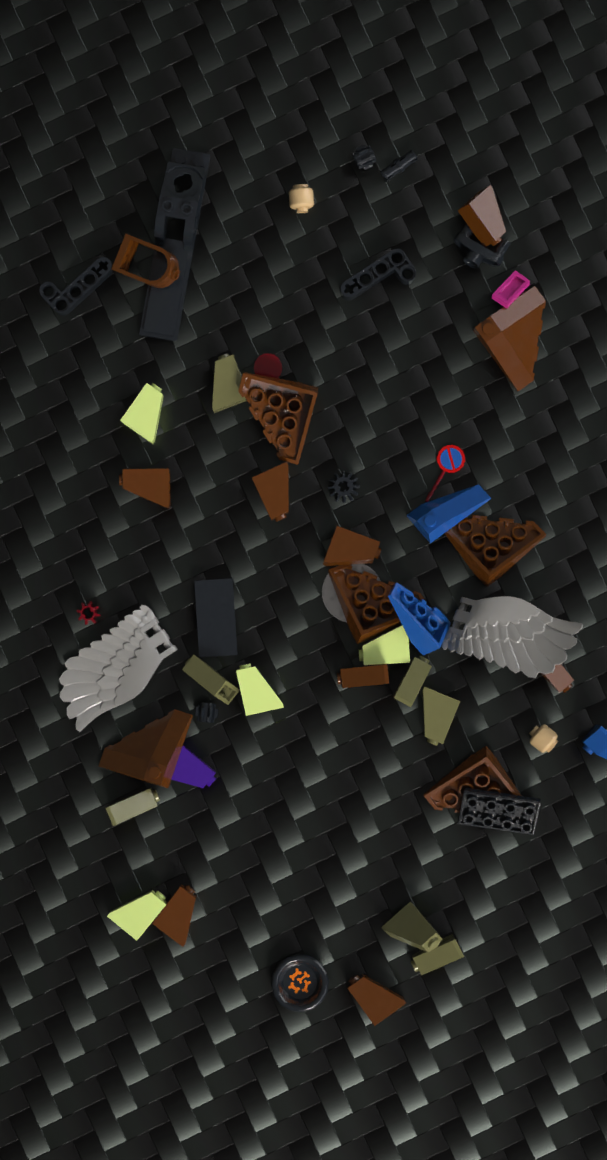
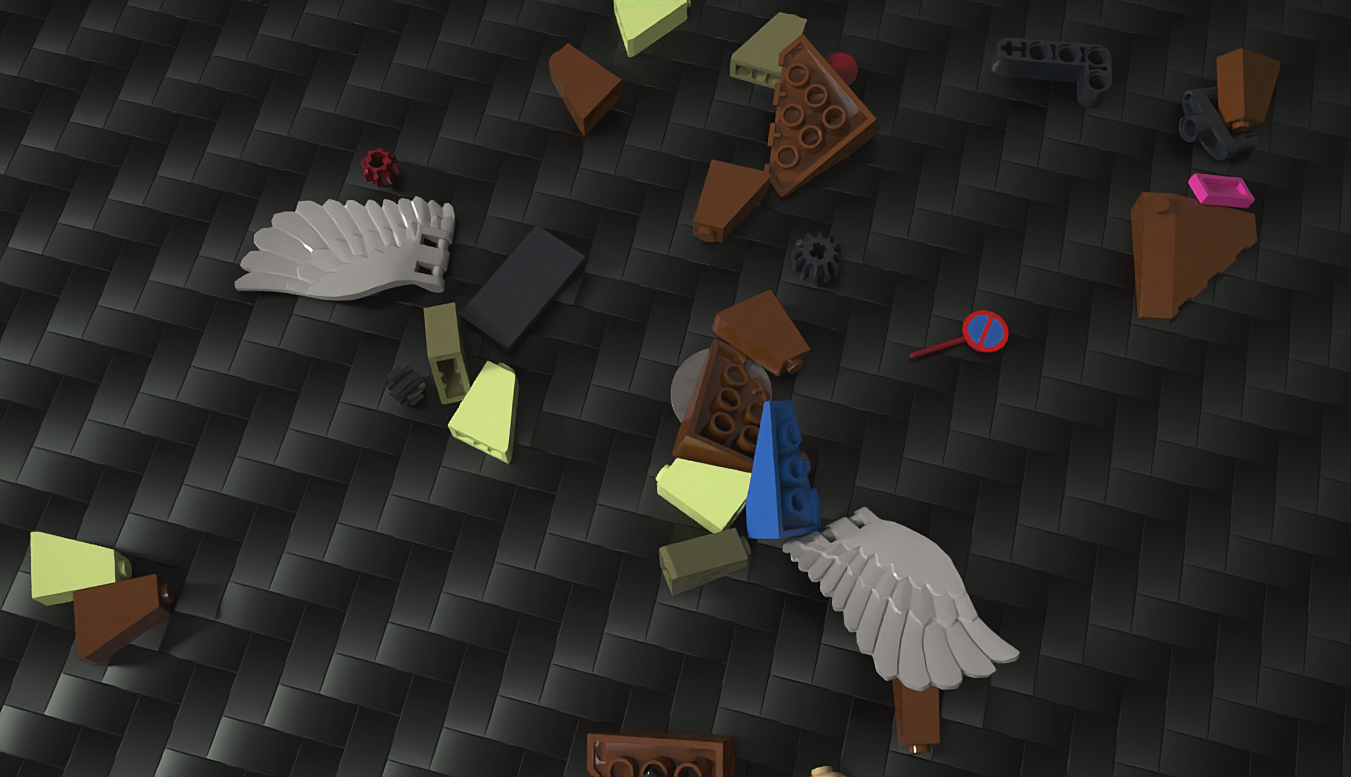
camera: 40 degrees right, 20 degrees down
reddish brown slope [99,709,193,788] -> none
olive slope [106,787,160,826] -> none
dark purple slope [171,745,216,788] -> none
reddish brown slope [337,664,389,688] -> none
blue wedge [407,484,491,543] -> none
olive slope [422,686,460,746] -> none
reddish brown slope [445,515,546,587] -> none

